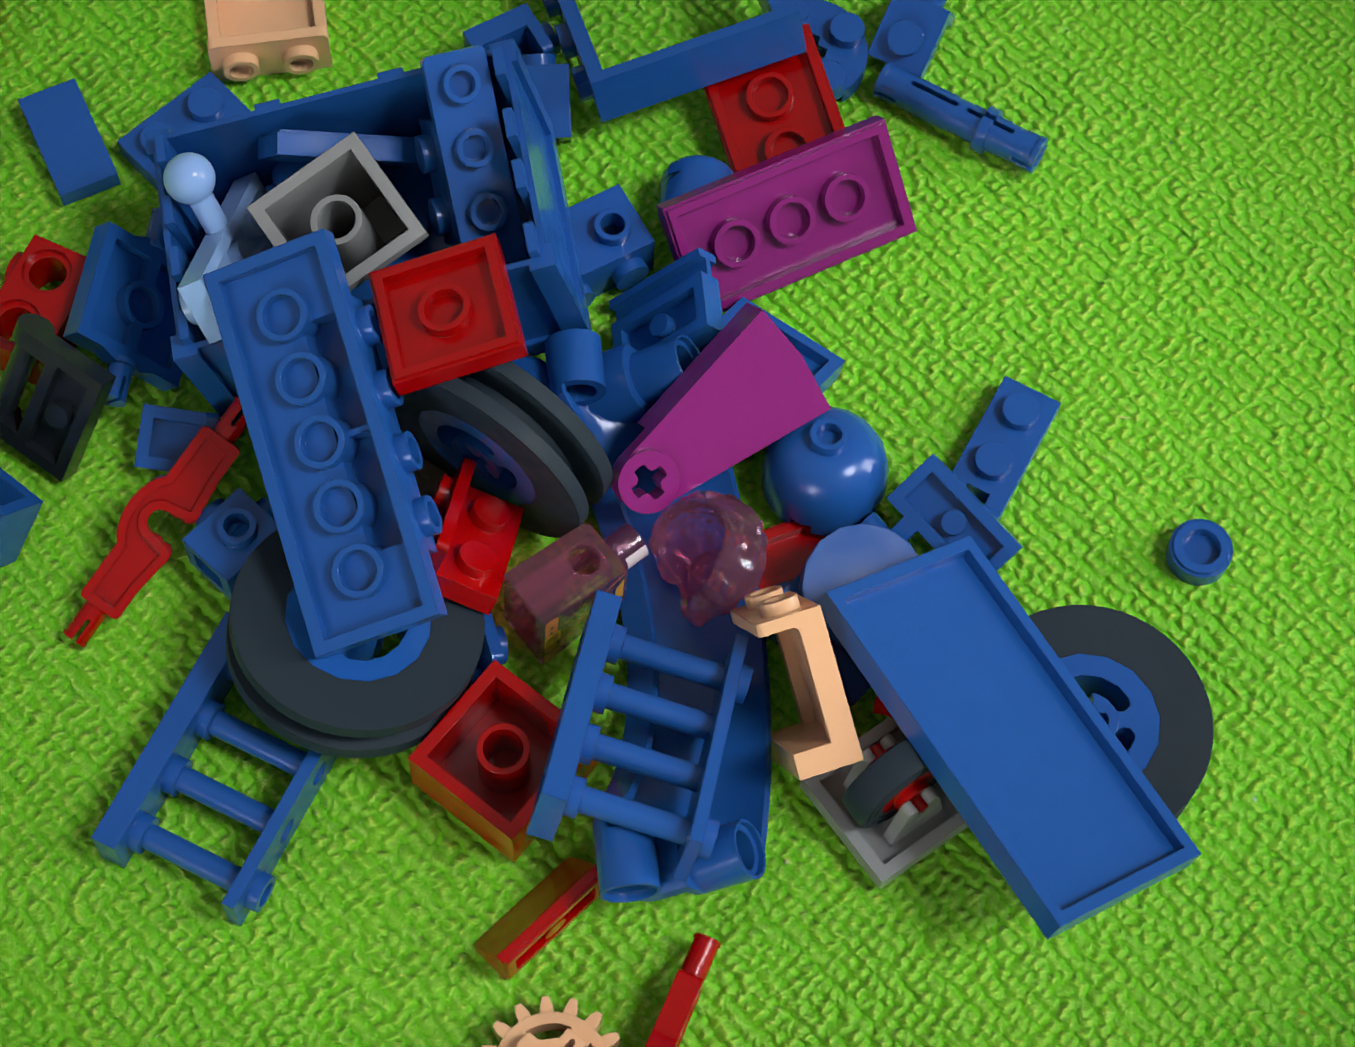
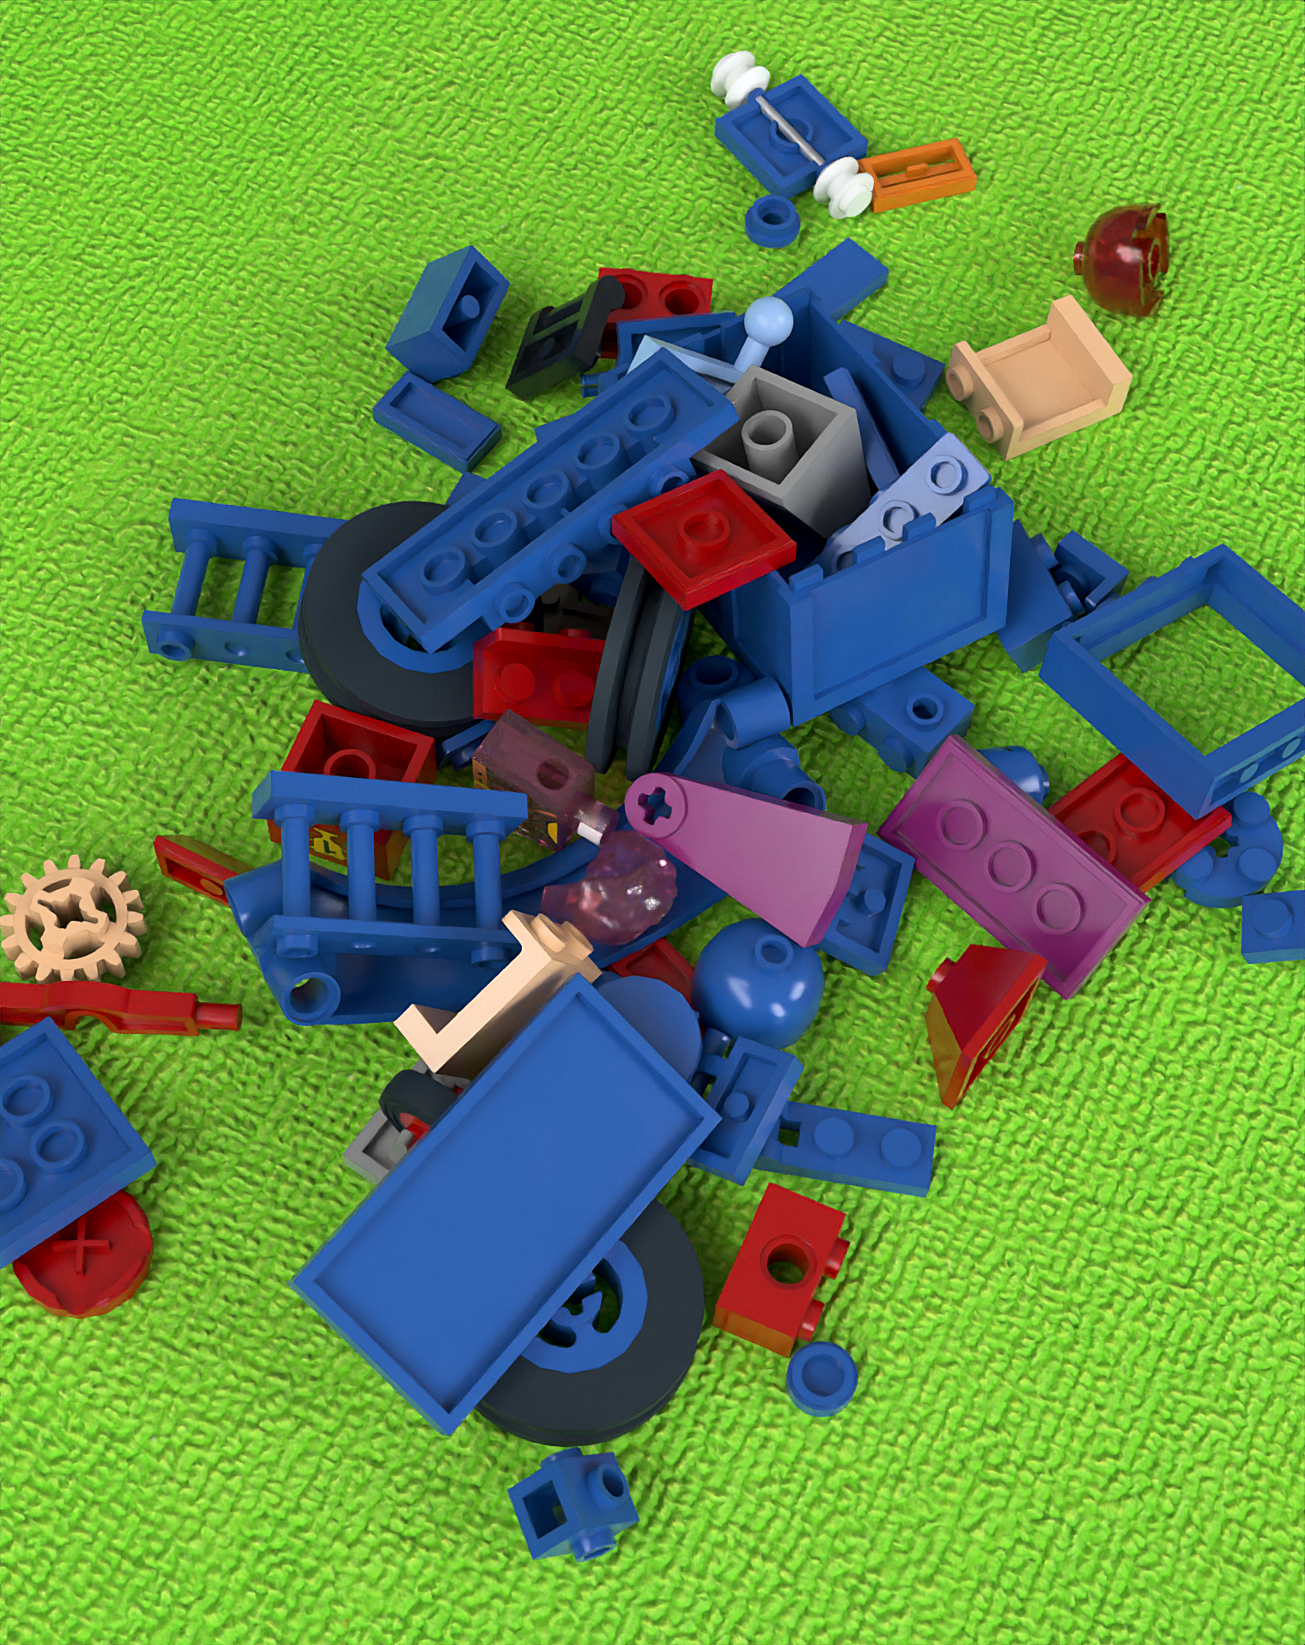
camera: 70 degrees right, 5 degrees down
red piece [63,396,247,647] -> none
blue plate [609,247,724,351] -> none
blue pin [872,62,1049,174] -> none
none -> blue tile [372,371,502,474]
none -> blue brick [507,1447,640,1563]
none -> red brick [712,1182,851,1359]
none -> red slope [925,944,1048,1111]

